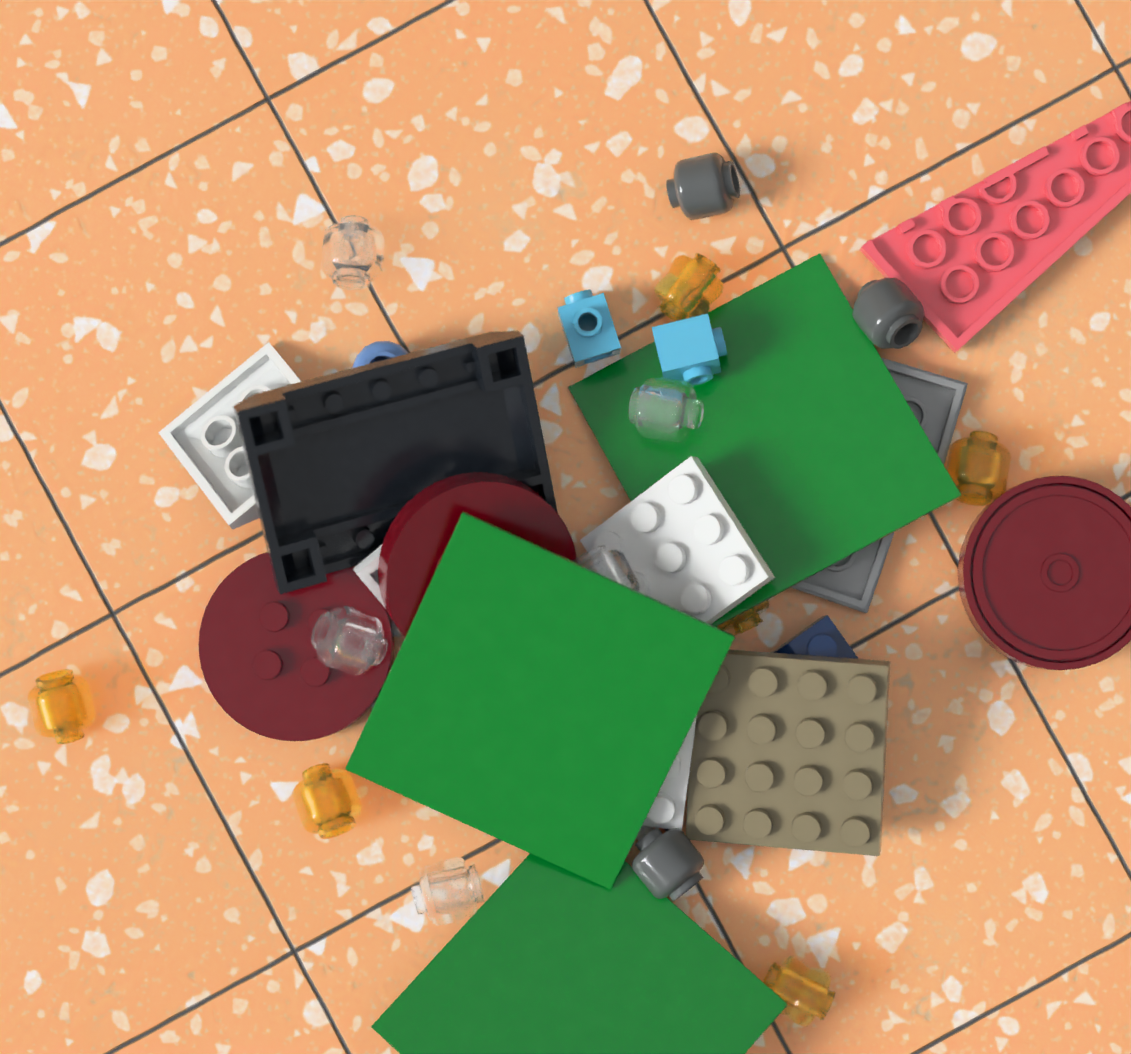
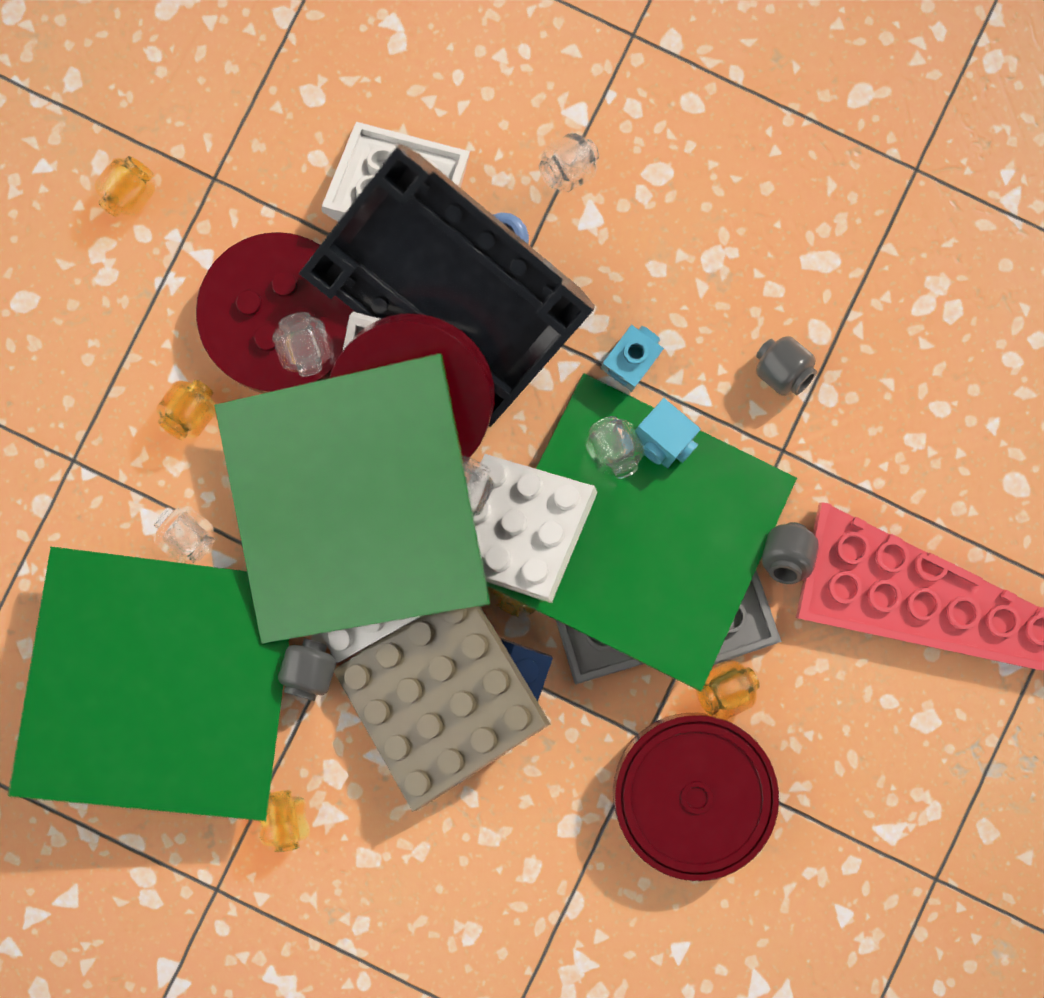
camera: 45 degrees right, 0 degrees up
clear yellow piece [654,253,724,322] -> none

